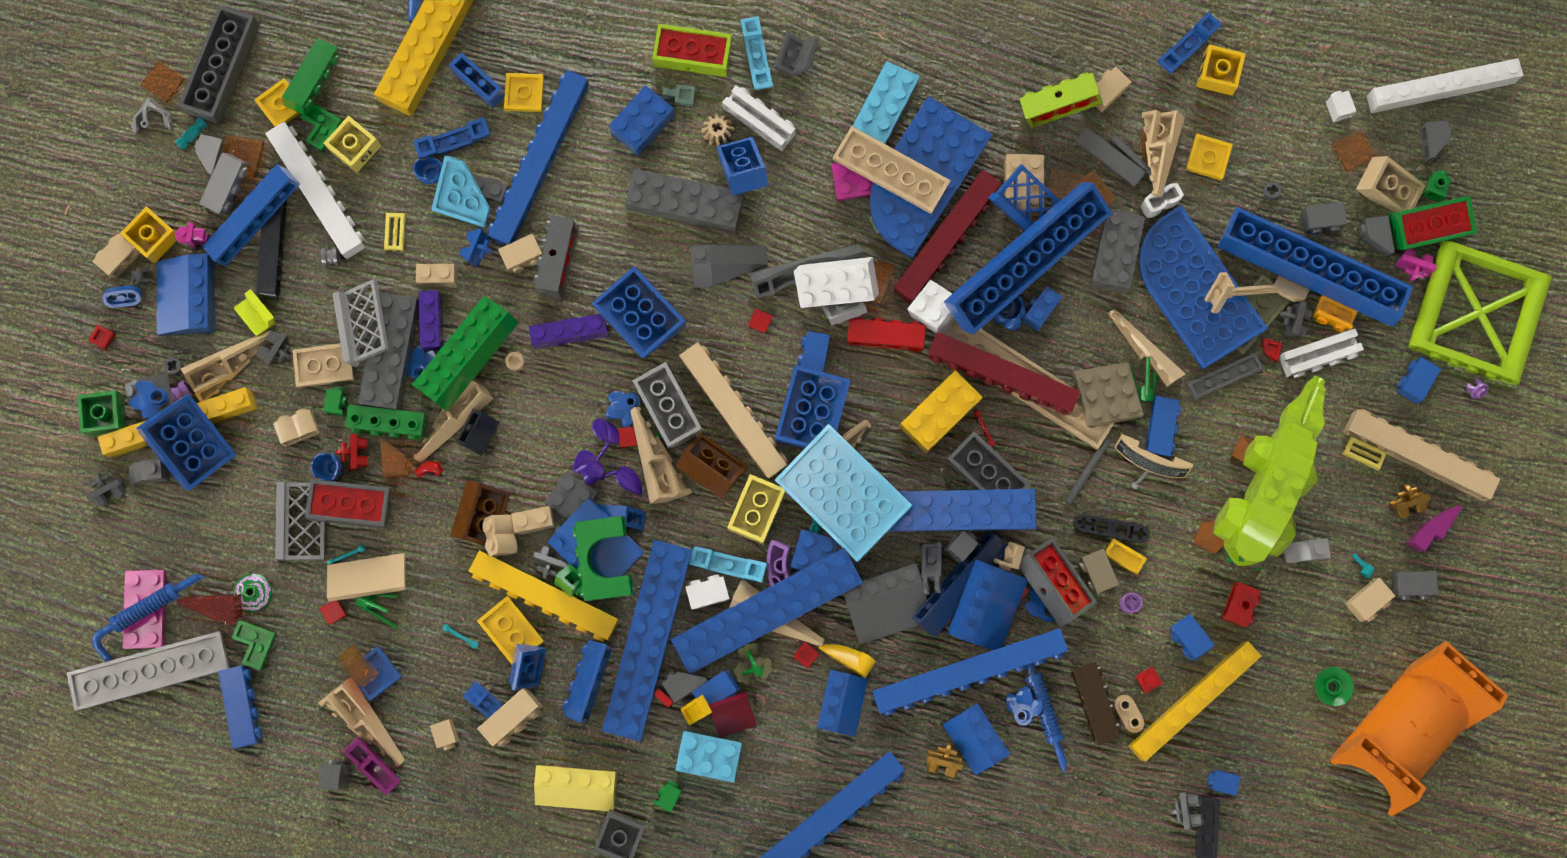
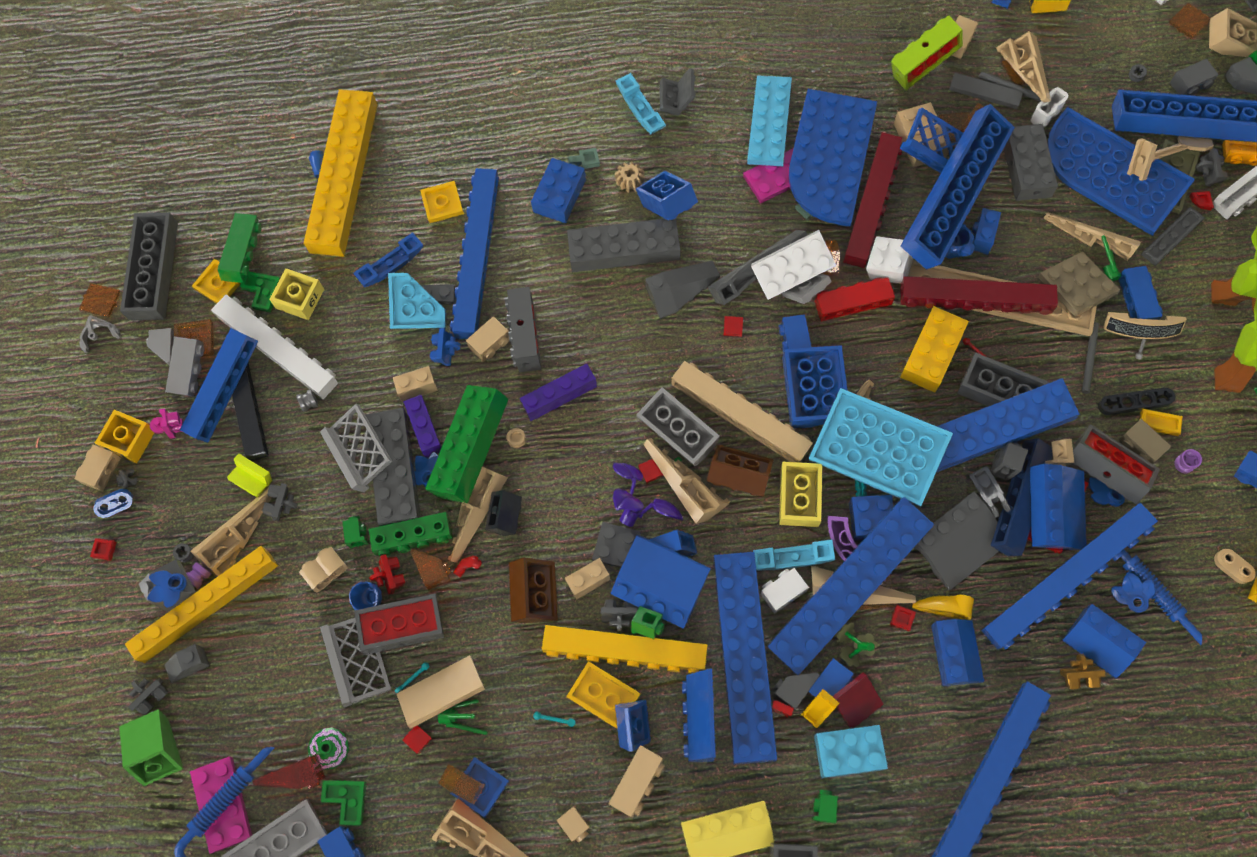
camera: 15 degrees left, 10 degrees down
green brick [77,390,127,437] -> none
blue slope [135,394,236,491] -> none
blue slope [157,253,215,336] -> none
teal axle [175,117,207,149] -> none
tan plate [293,343,355,388] -> none
light yellow tile [384,213,406,252] -> none
blue hair [413,156,443,185] -> none
blue brick [449,52,505,109] -> none
blue hips [463,681,503,718] -> none
tan brick [482,515,517,556] -> none
green arch [573,516,634,601] -> none
blue slope [591,266,686,359] -> none
blue plate [606,391,641,428] -> none
brick [652,24,733,77] -> none
white brick [722,86,795,151] -> none
tan plate [833,126,951,214] -> none
dark brown brick [1070,662,1122,745] -> none
red plate [1134,666,1163,693] -> none
yellow plate [1185,134,1233,181] -> none
none -> bright green slope [119,709,183,786]

